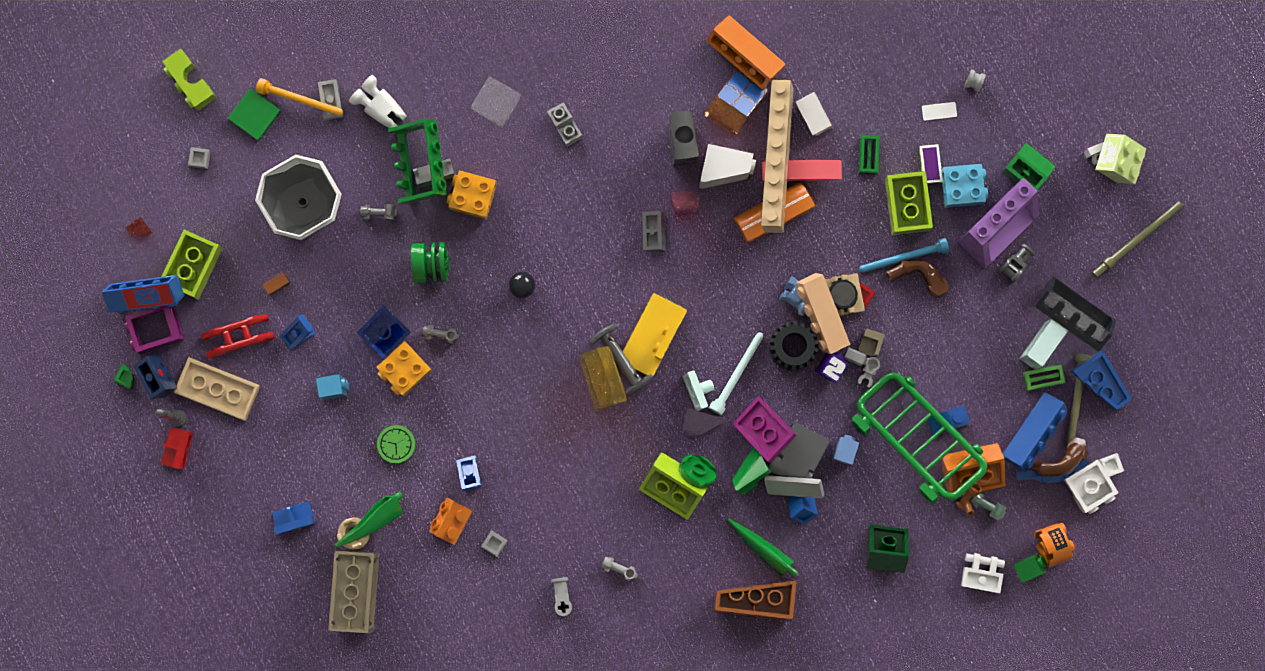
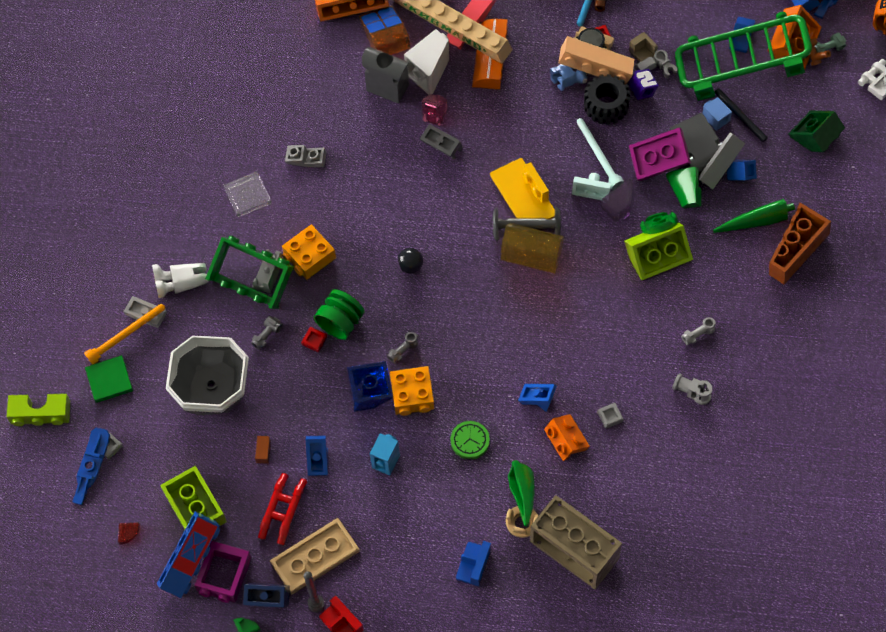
camera: 50 degrees left, 20 degrees down
none -> blue piece [73,427,110,505]
none -> red tile [301,327,327,353]
none -> black bar [715,88,768,142]

